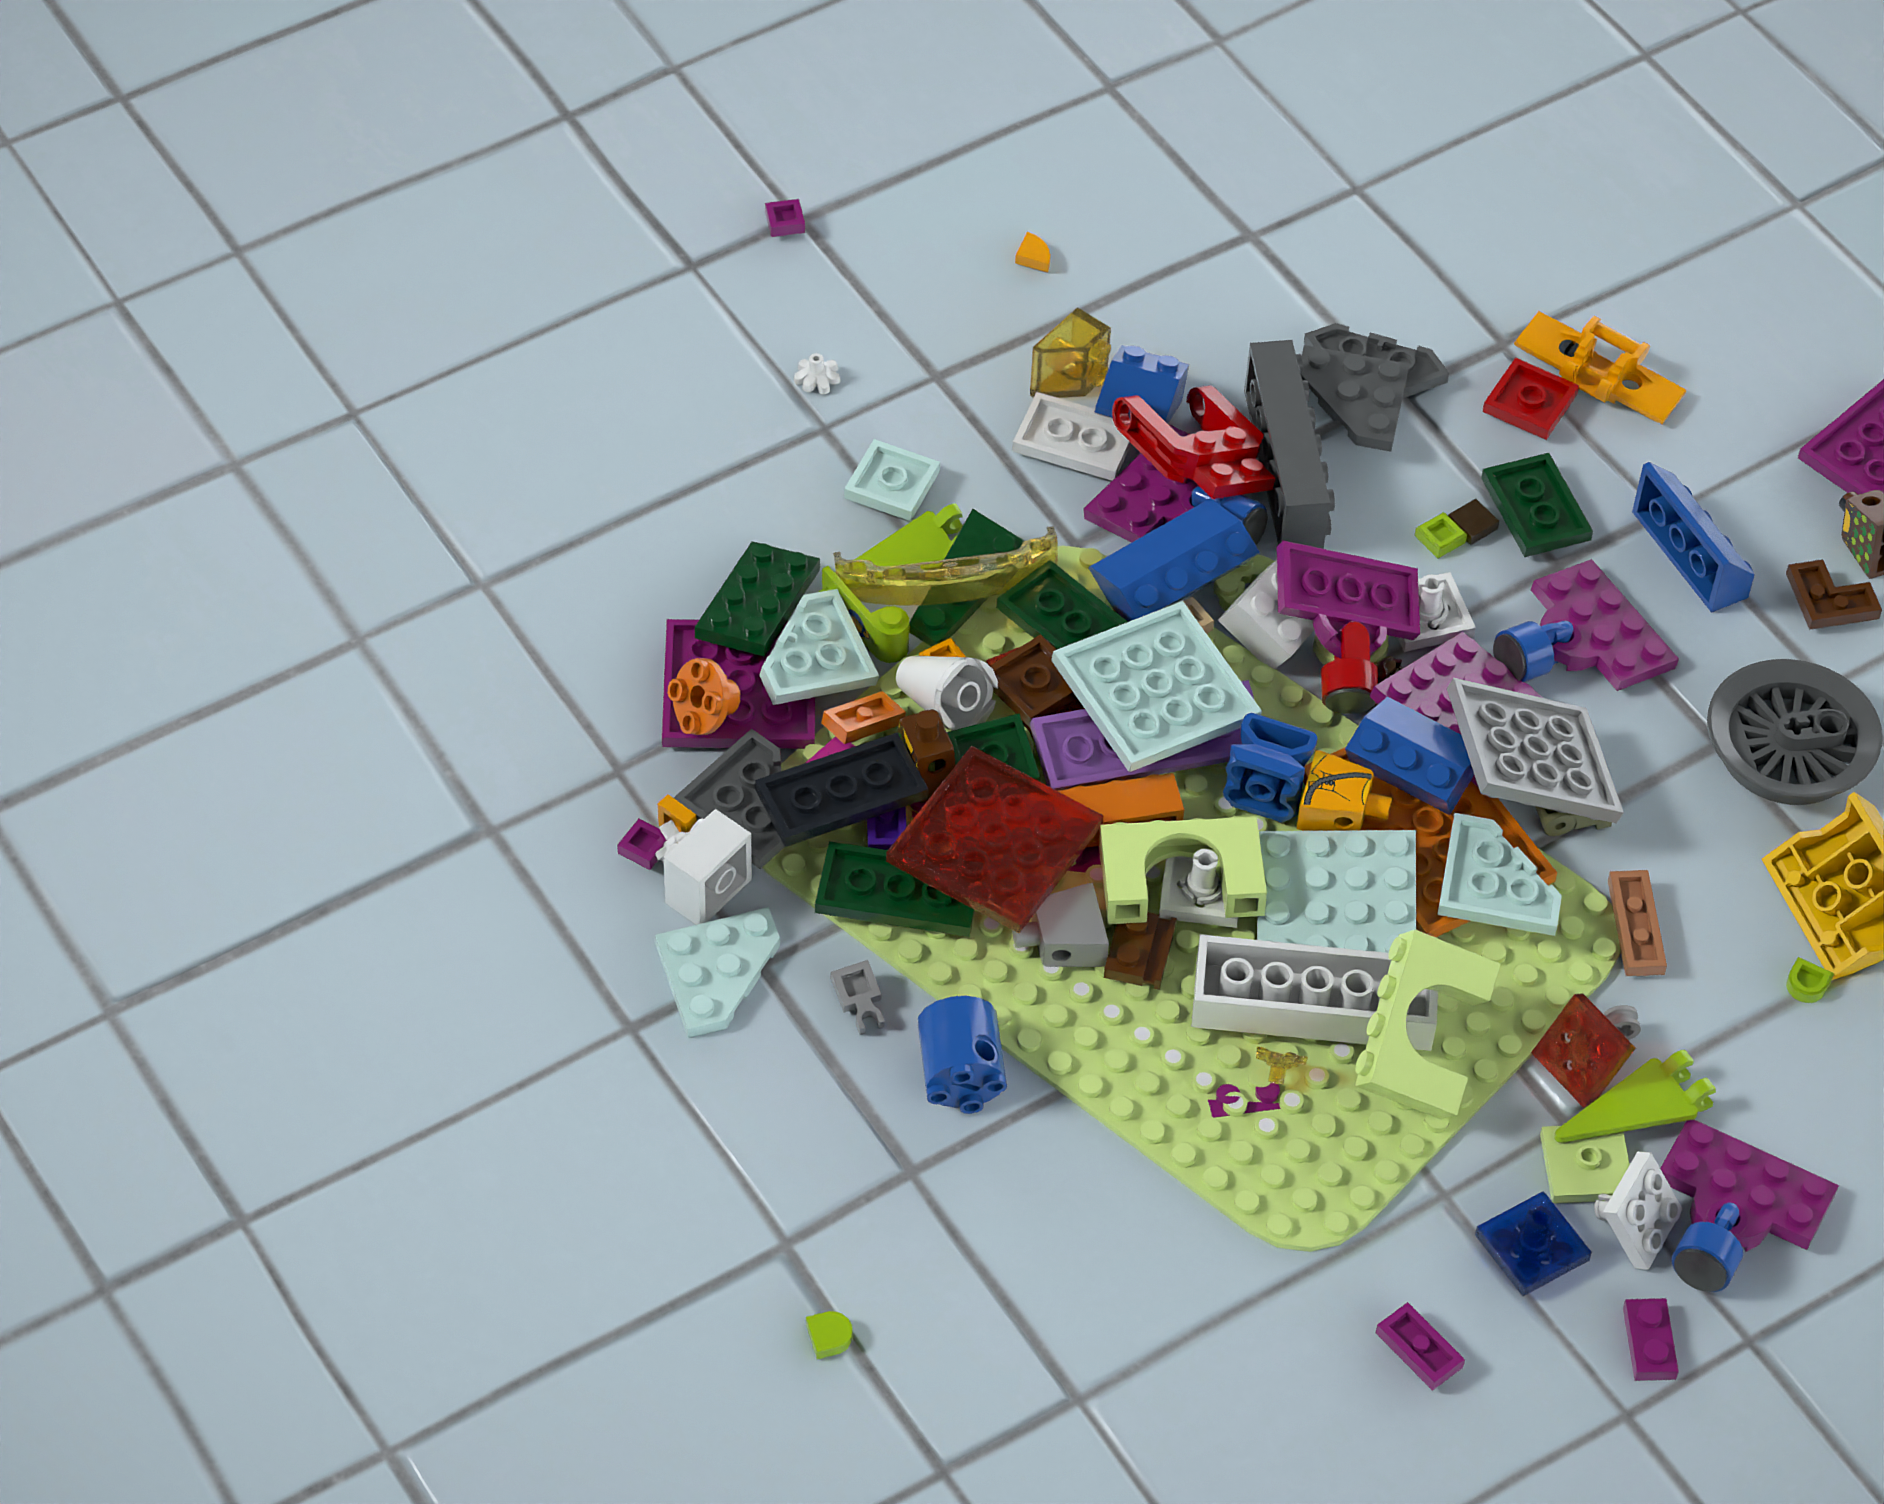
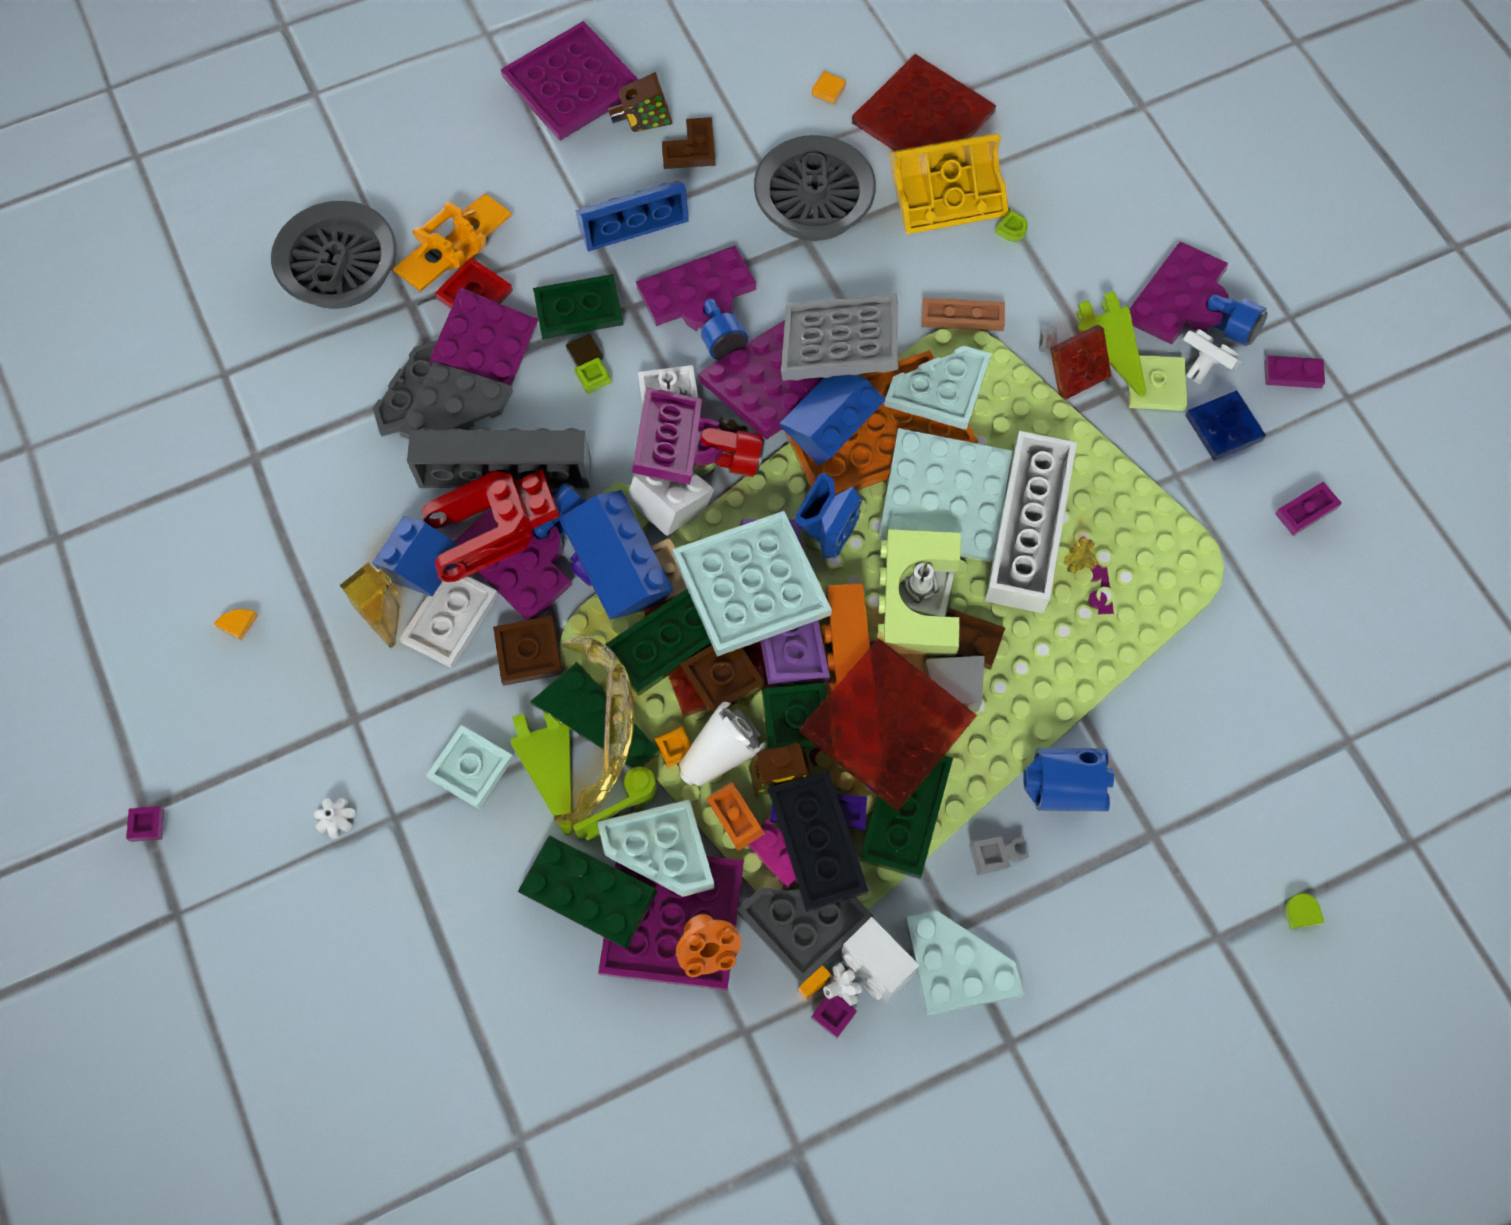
camera: 80 degrees left, 15 degrees up
light orange torso [1296,750,1392,831] -> none
yellowish green arch [1355,930,1501,1119] -> none
none -> dark grey piece [271,201,396,309]
none -> magenta plate [430,288,538,387]
none -> reddish brown plate [493,616,562,686]

